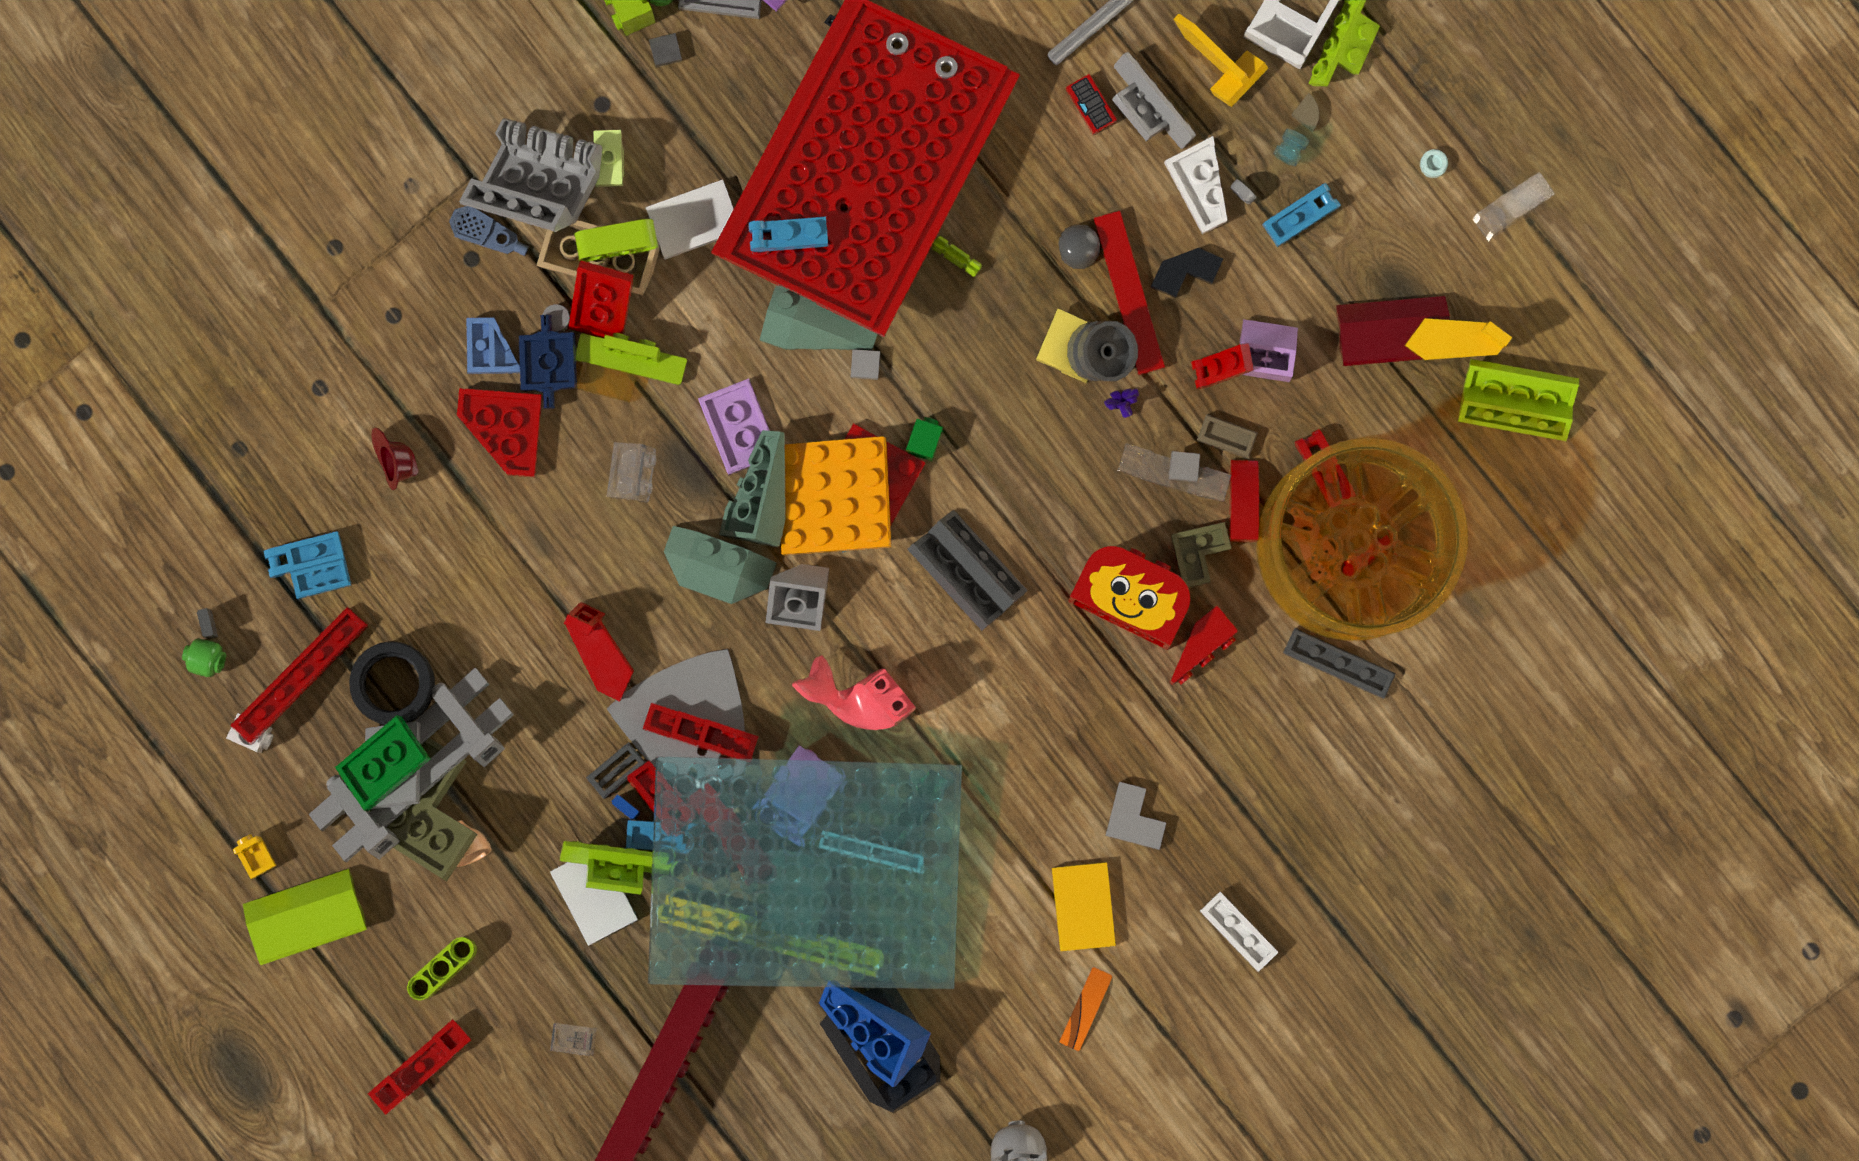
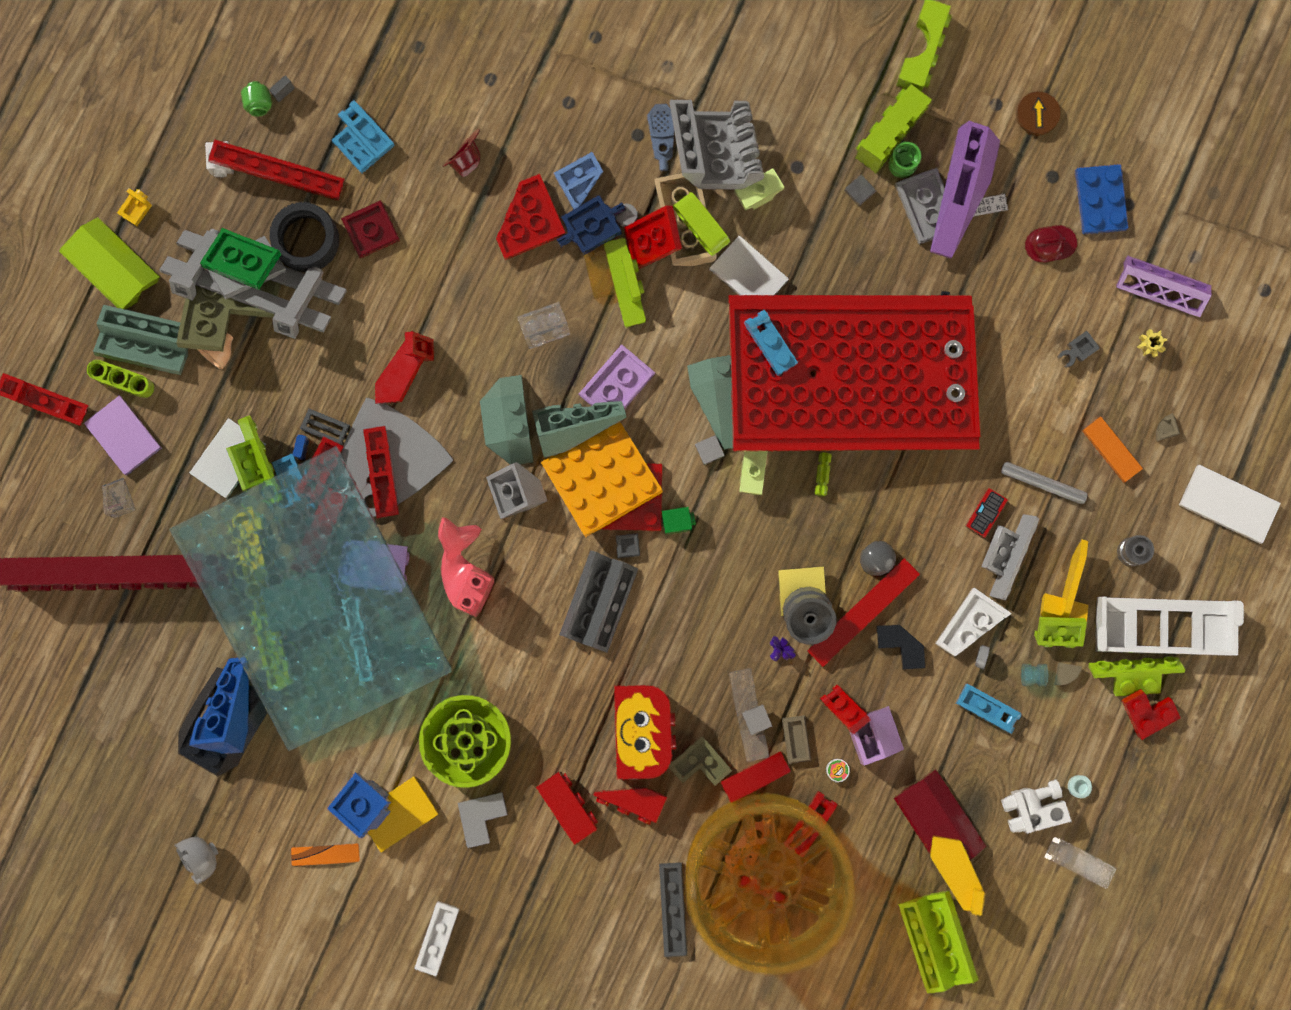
camera: 60 degrees right, 0 degrees up
none -> lavender tile [84,396,162,476]
none -> sand green slope [93,305,188,375]
none -> blue panel [327,773,391,838]
none -> dark red tile [341,200,400,259]
none -> lime brick [419,695,511,788]
none -> red brick [536,771,598,845]
none -> dark grey tile [616,533,640,558]
none -> yellowish green brick [739,451,768,495]
none -> tile [826,759,849,782]
none -> white hips [1001,780,1071,833]
none -> lime bracket [1034,617,1087,648]
none -> red plate [1121,689,1181,740]

